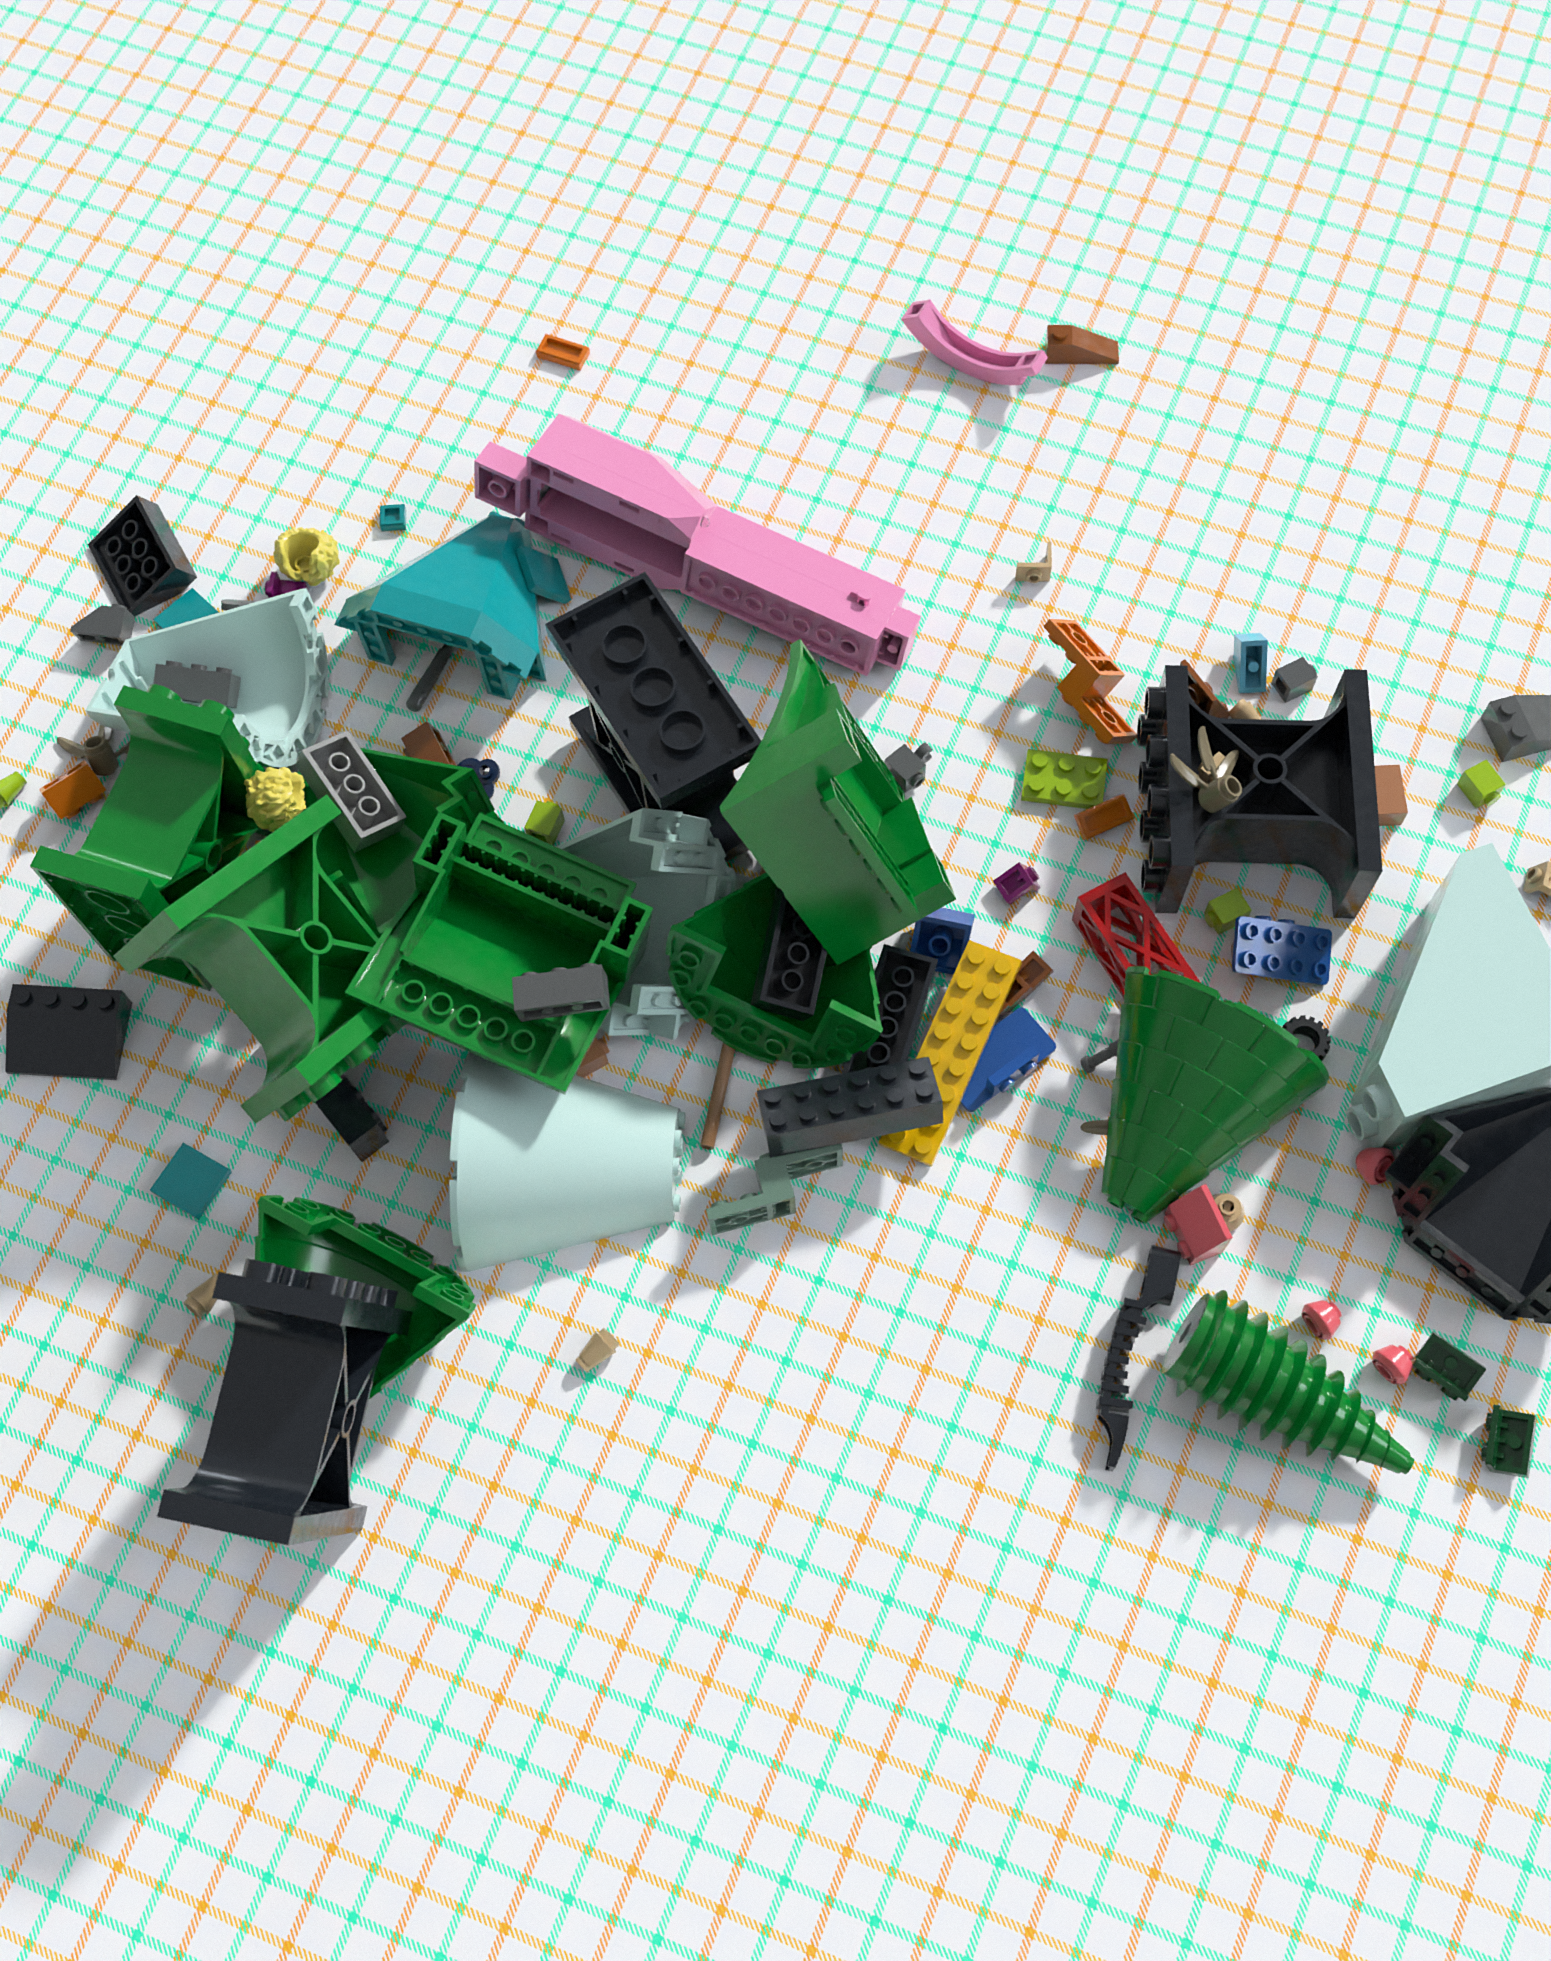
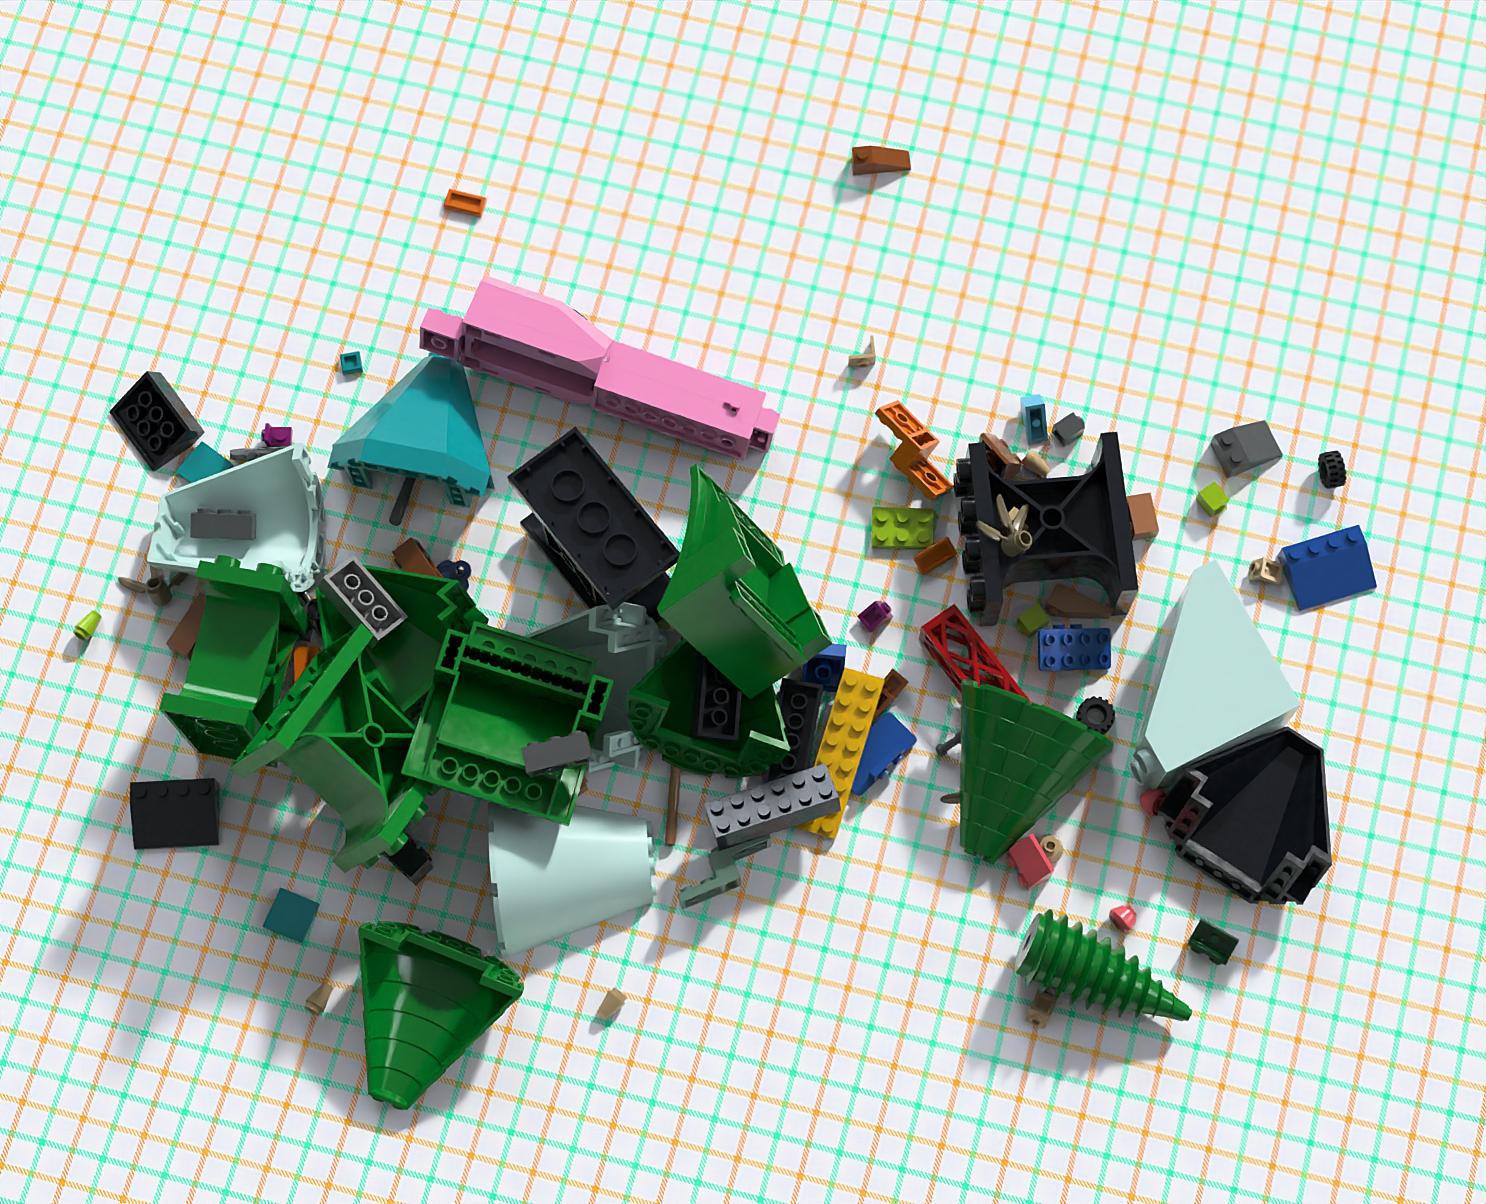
camera: 10 degrees left, 5 degrees up
orange brick [39,760,106,819] -> none
dark grey slope [70,604,135,646] -> none
black piece [157,1258,413,1546] -> none
light yellow hair [244,767,306,832] -> none
light yellow hair [273,526,340,586] -> none
teal tile [516,545,572,604] -> none
lime brick [524,800,565,846] -> none
dark grey brick [884,742,933,793] -> none
bright pink arch [901,299,1048,385] -> none
black piece [1096,1245,1181,1472] -> none
coral cone [1372,1345,1413,1385] -> none
dark green bracket [1481,1404,1537,1478] -> none
none -> tan bracket [1025,989,1058,1029]
none -> medium nougat slope [1044,582,1113,619]

